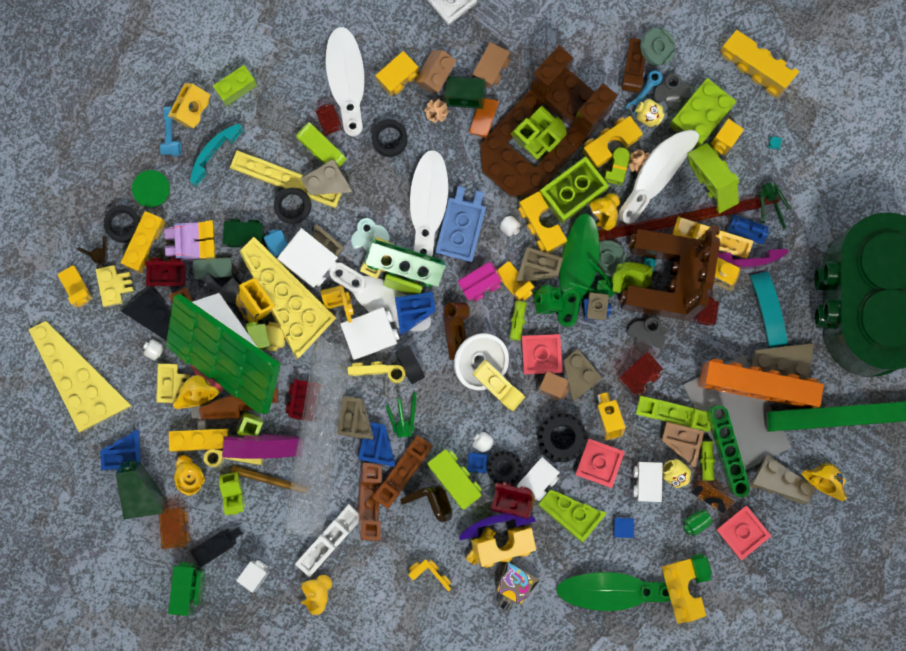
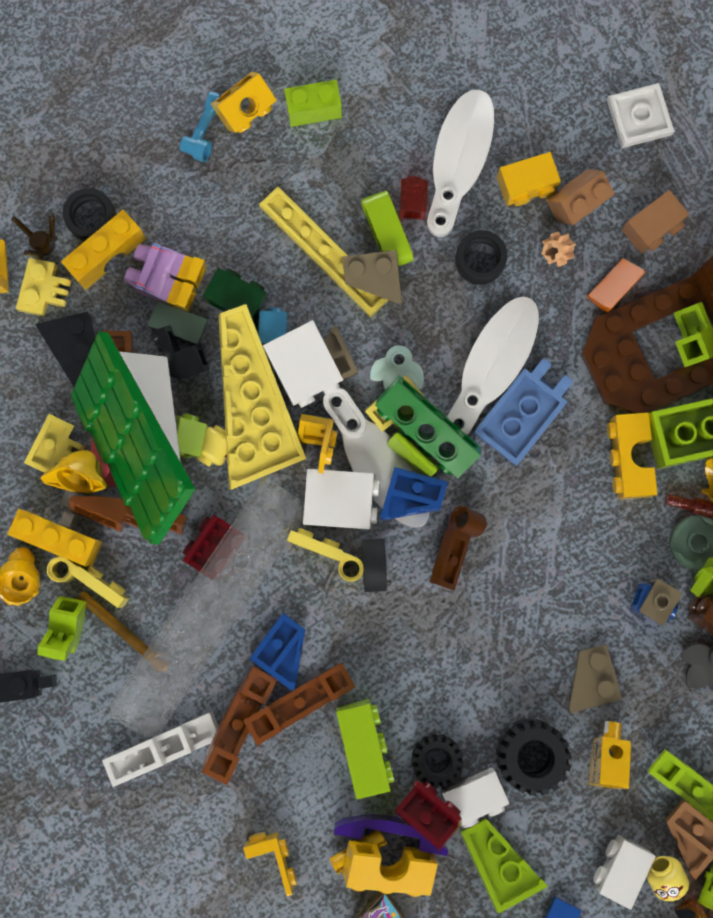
camera: 30 degrees right, 0 degrees up
green tile [132,170,171,208] -> none
white piece [143,339,164,360] -> none
dark red bracket [145,258,186,287] -> none
teal slope [190,124,244,188] -> none
magenta slope [222,433,302,459] -> none
yellow torso [236,278,275,323] -> none
lime brick [236,411,263,436] -> none
white brick [237,560,270,593] -> none
black tyre [274,187,312,224] -> none
yellow piece [301,575,332,615] -> none
dark tan wing [337,396,373,440] -> none
green plant [386,392,417,438] -> none
dark brown piece [400,485,452,523] -> none
dark green brick [444,76,487,109] -> none
white dish [454,333,509,390] -> none
dark pink brick [457,261,503,302] -> none
blue tile [467,453,488,474] -> none
light yellow plate [472,360,526,412] -> none
white piece [473,432,493,453] -> none
yellow bracket [497,261,534,301] -> none
white piece [500,216,521,236] -> none
lime pin [509,301,527,341] -> none
lime brick [511,118,546,160] -> none
dark tan wing [516,247,563,283] -> none
coral plate [522,334,562,375] -> none
green brick [533,285,563,314] -> none
medium nougat brick [537,371,570,401] -> none
green plant [558,214,600,328] -> none
green plant [570,259,616,298] -> none
coral plate [575,438,625,488] -> none
clear red brick [617,352,663,396] -> none

